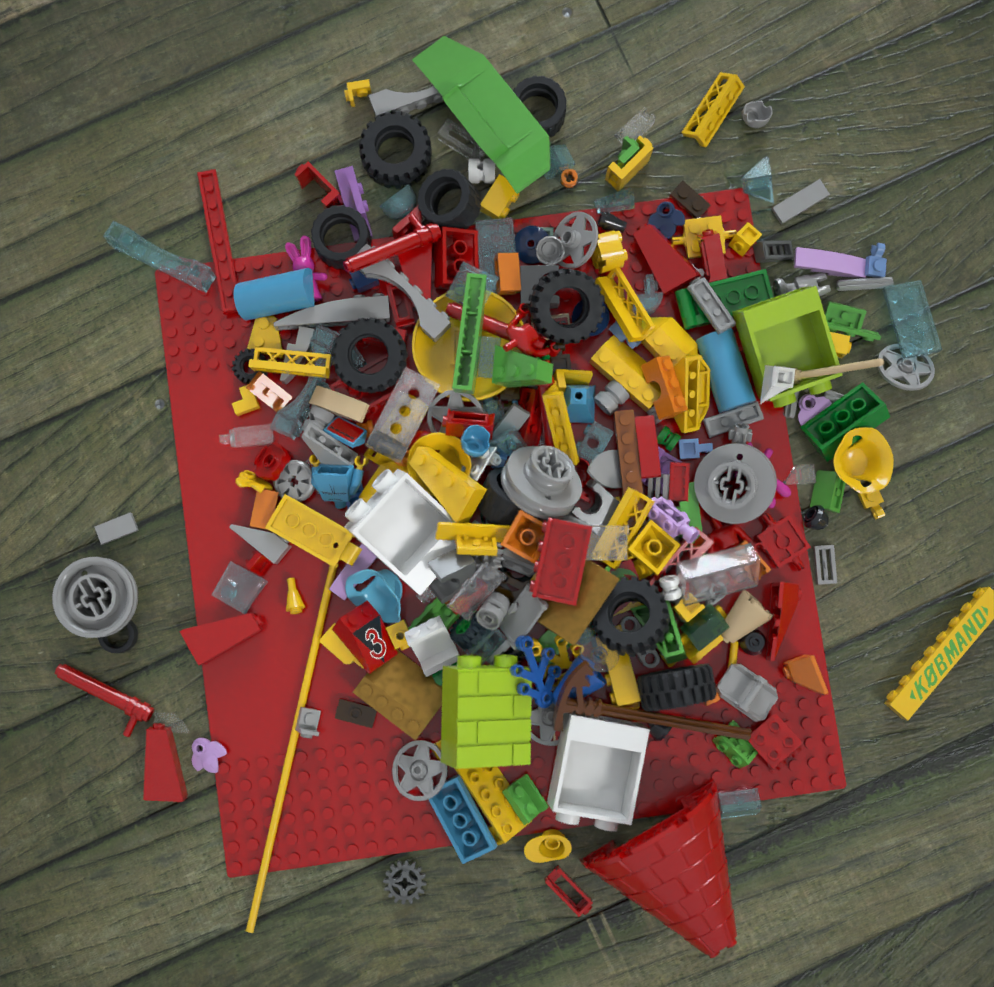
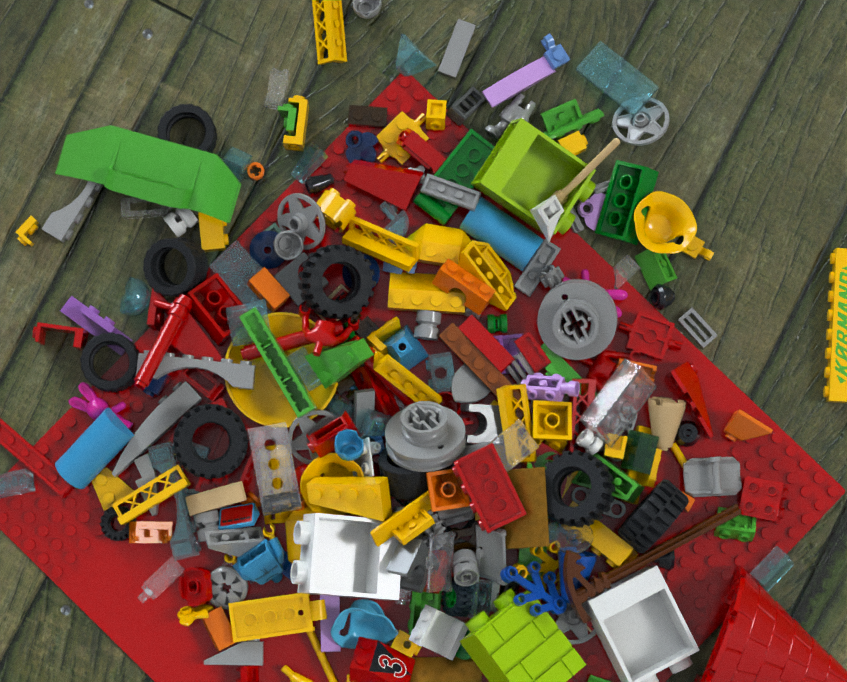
camera: 40 degrees left, 0 degrees up
yellow piece [232,385,260,416] -> none
black tyre [359,111,432,189] -> none
medium blue plate [679,438,713,460] -> none
light grey axle [836,277,893,291] -> none

